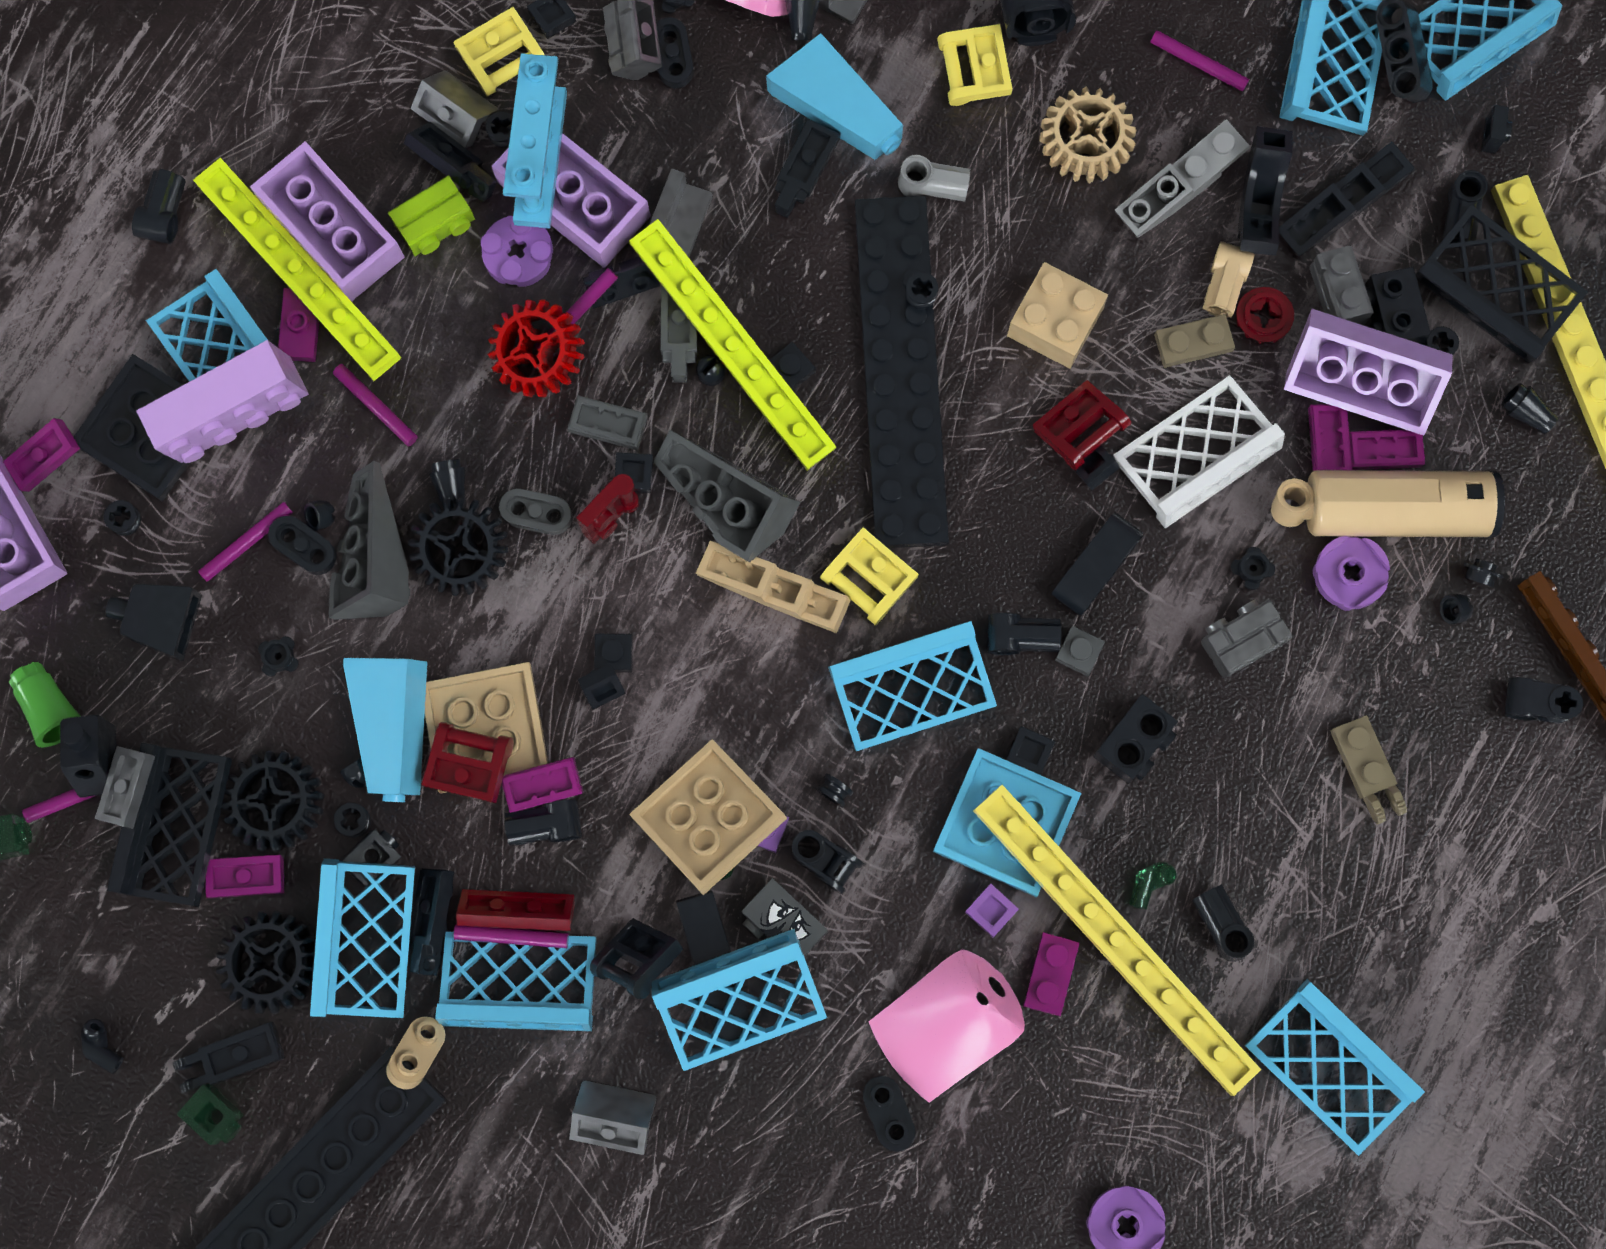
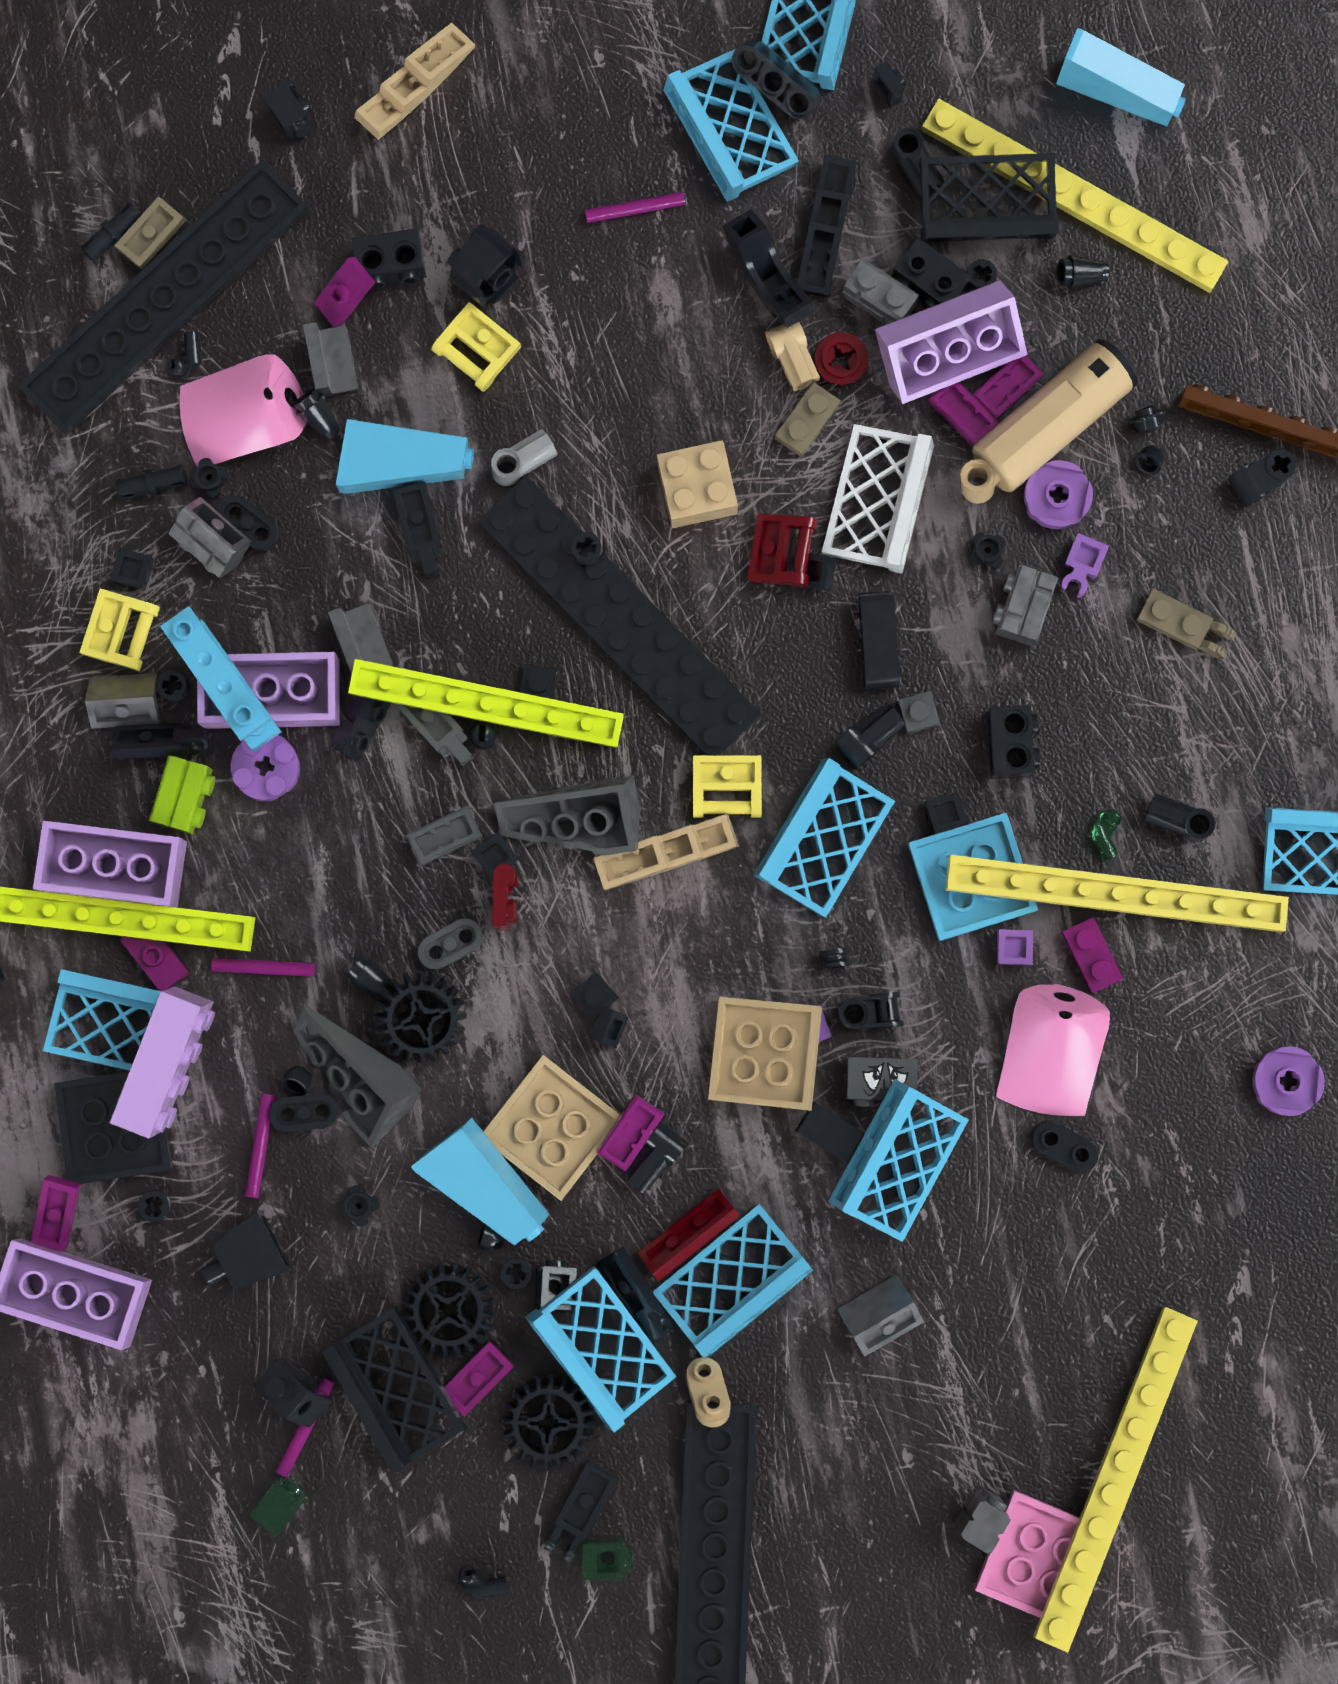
camera: 40 degrees left, 5 degrees up
bright green plant [9,662,81,748] -> none
flat silver panel [95,746,155,829] -> none
dark red plate [422,722,514,804] -> none
magenta bar [454,924,569,948] -> none
red gear [487,299,585,398] -> none
magenta bar [534,268,618,351] -> none
black plate [590,918,683,999] -> none
tan gear [1039,87,1136,184] -> none
light grey slope [1115,119,1250,238] -> none
none -> medium lavender plate [1060,533,1109,598]

